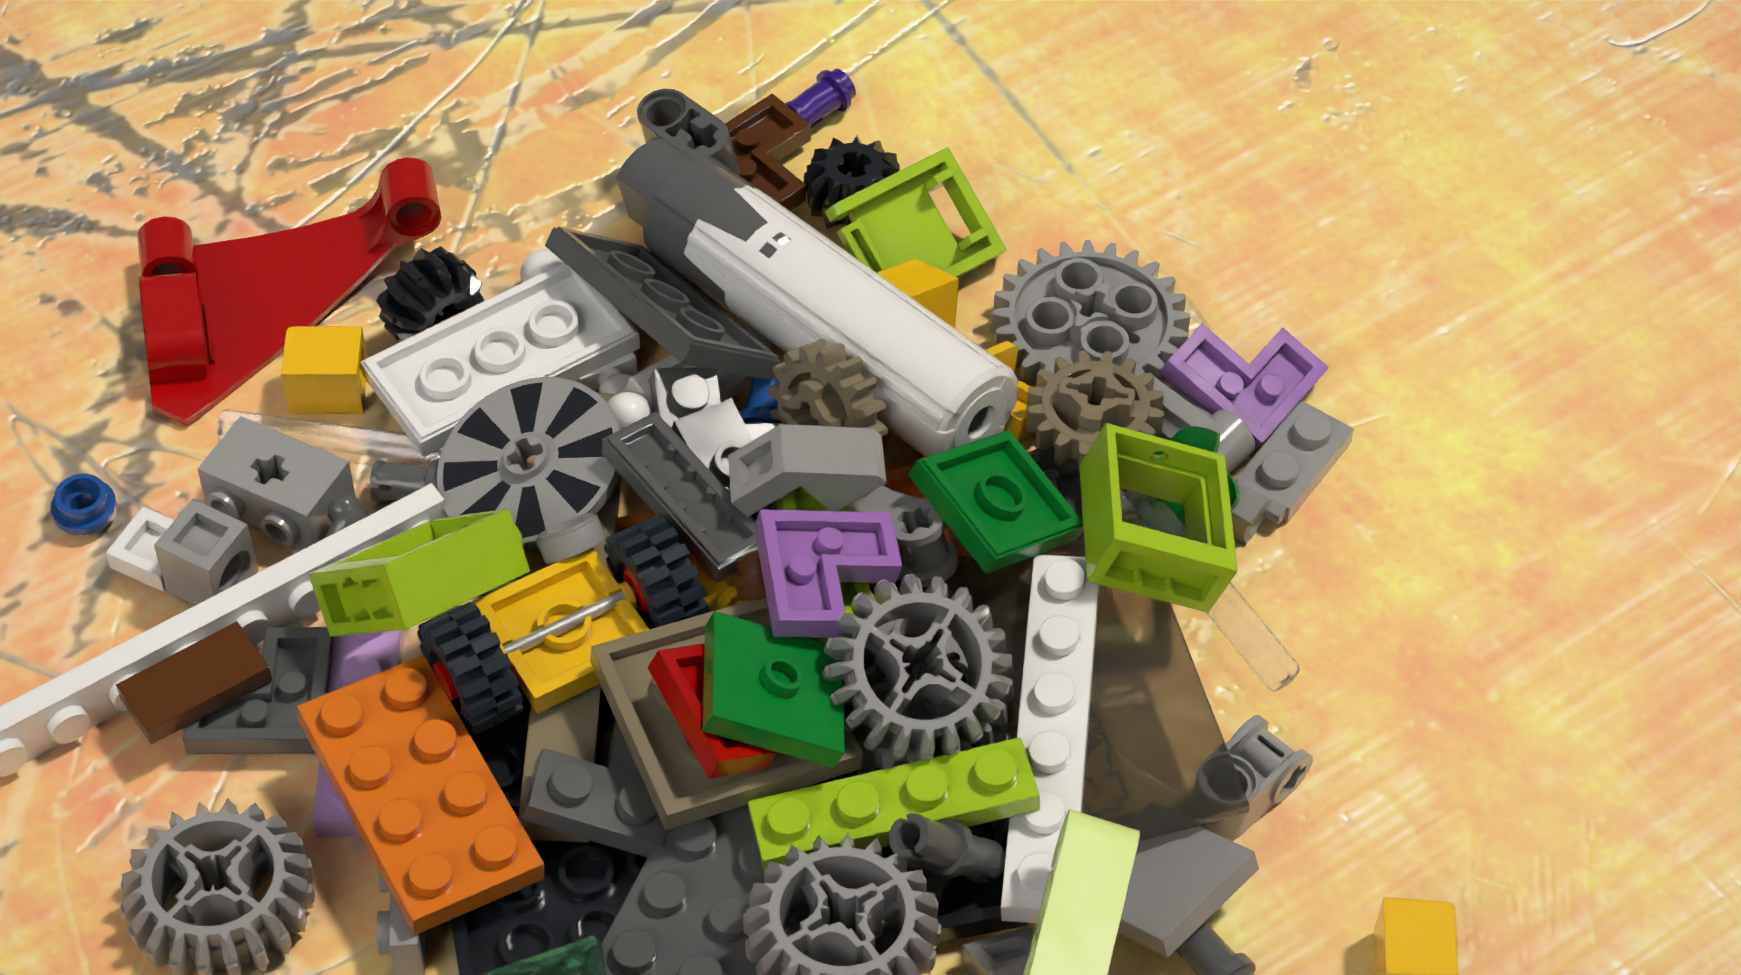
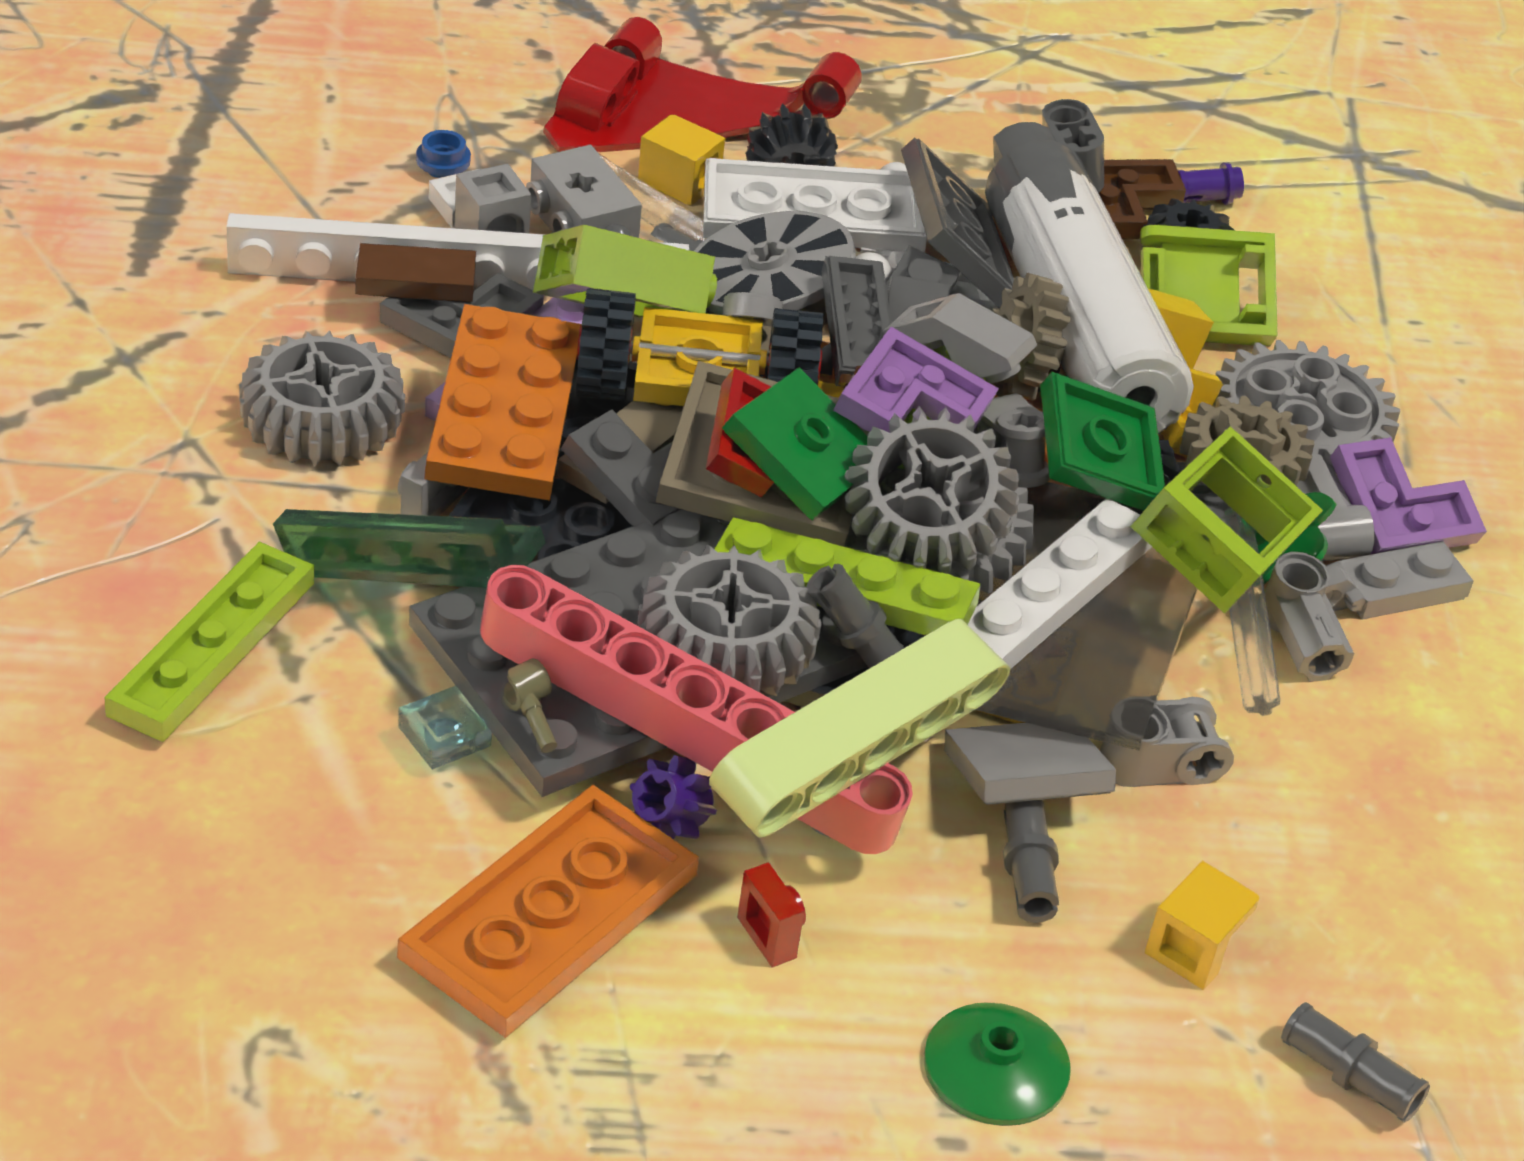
camera: 30 degrees right, 10 degrees down
none -> light grey piece [1258,552,1354,682]

